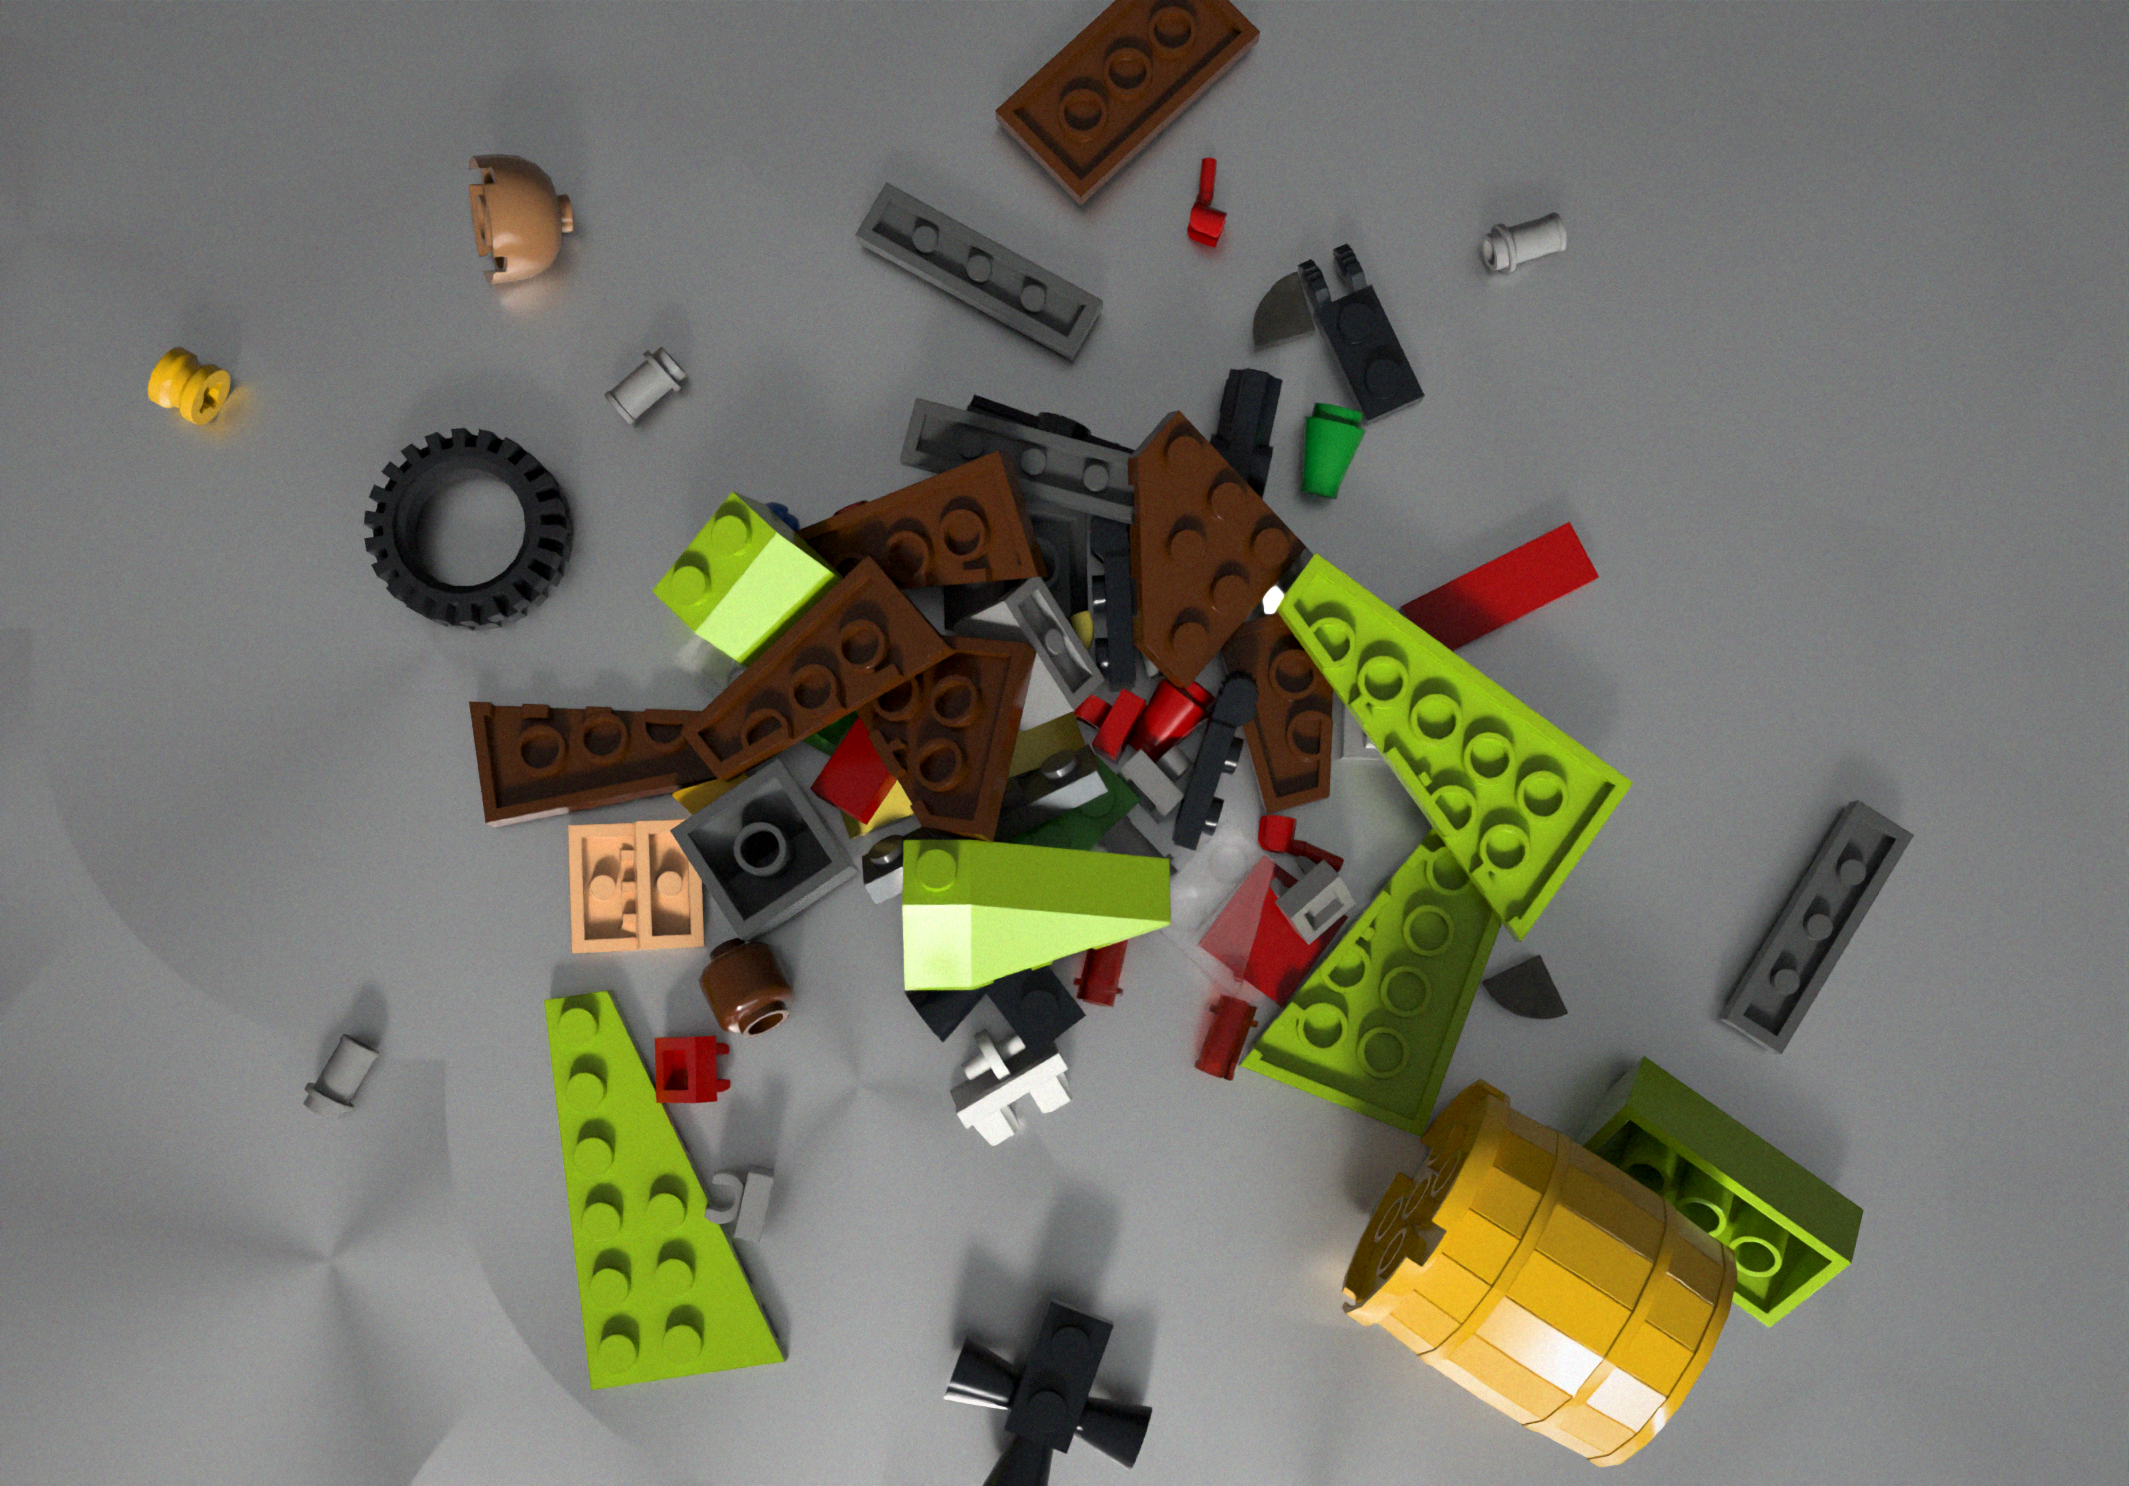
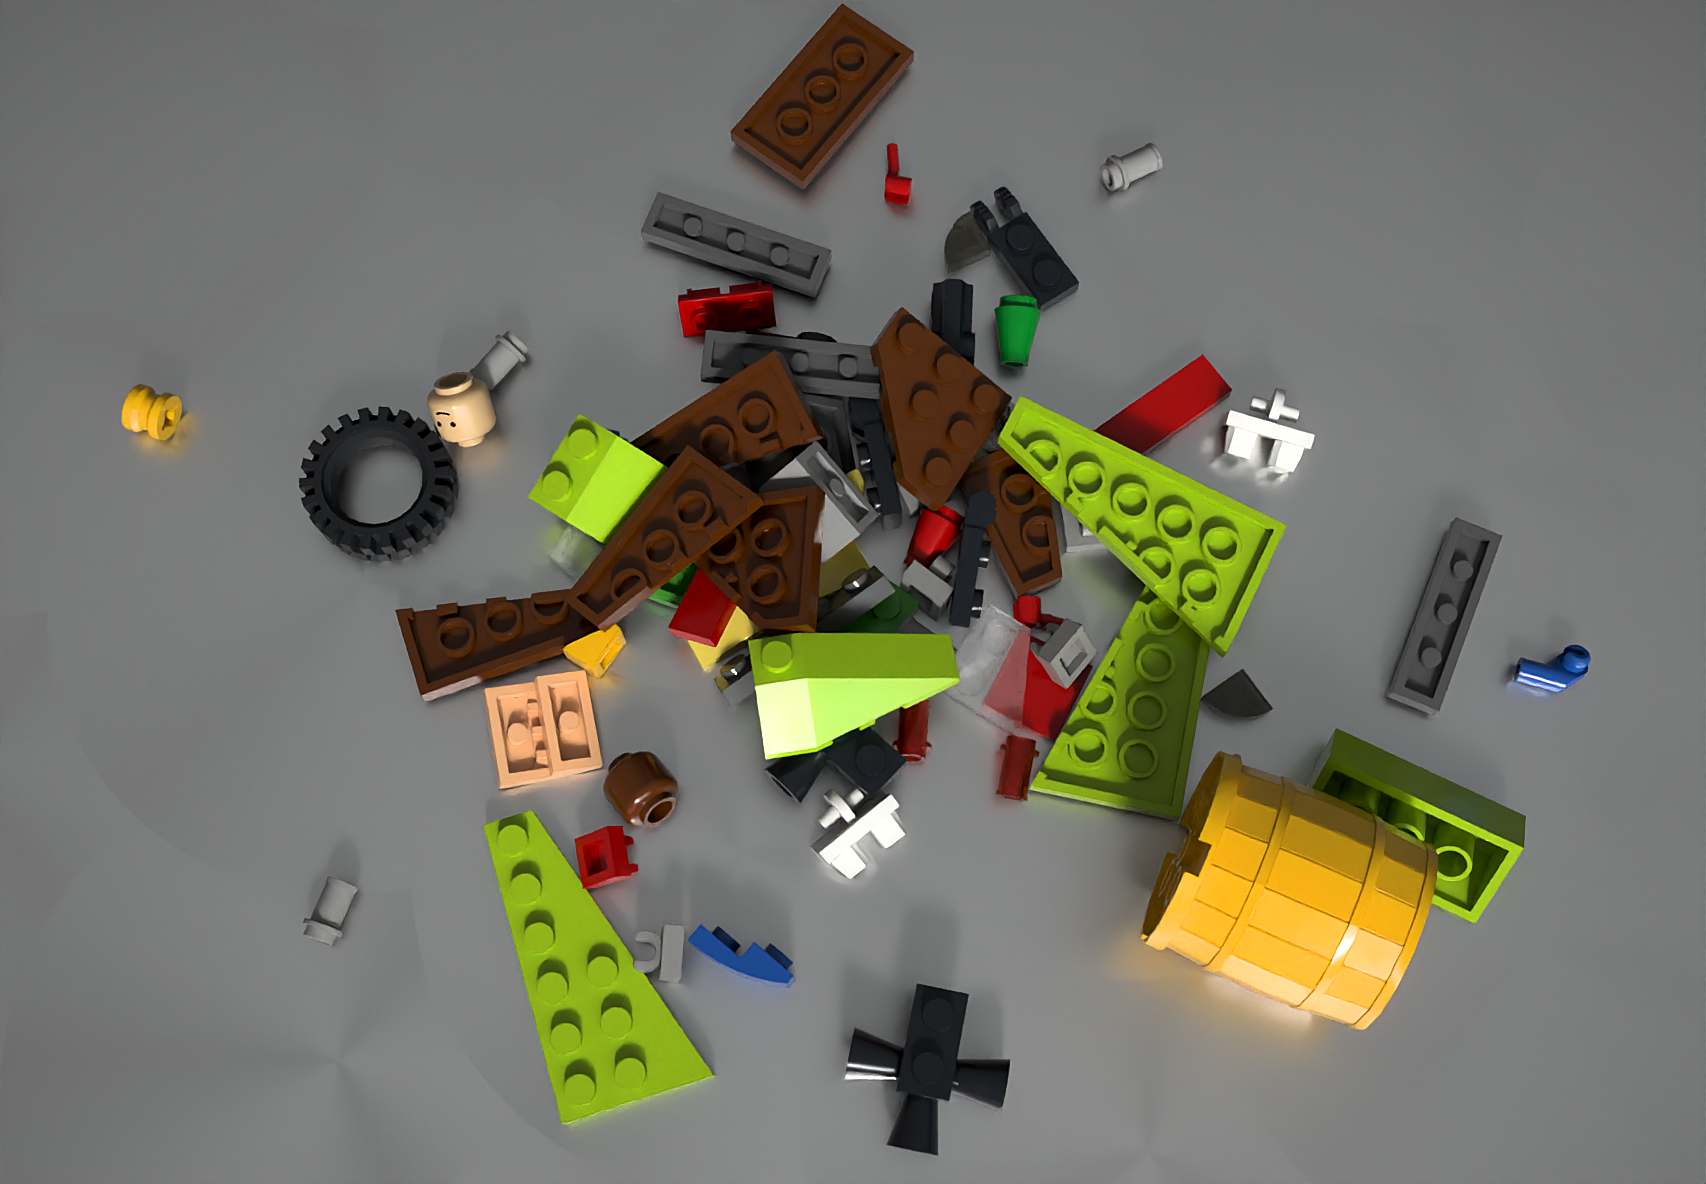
camera: 15 degrees left, 10 degrees down
medium nougat cylinder [469,154,573,284] -> none
dark grey slope [670,758,860,942] -> none
red tile [1073,688,1147,764] -> none
none -> tan head [427,372,496,447]
none -> red hinge [678,280,776,337]
none -> blue slope [688,924,795,988]
none -> white hips [1222,388,1315,472]
none -> blue arm [1514,645,1591,692]

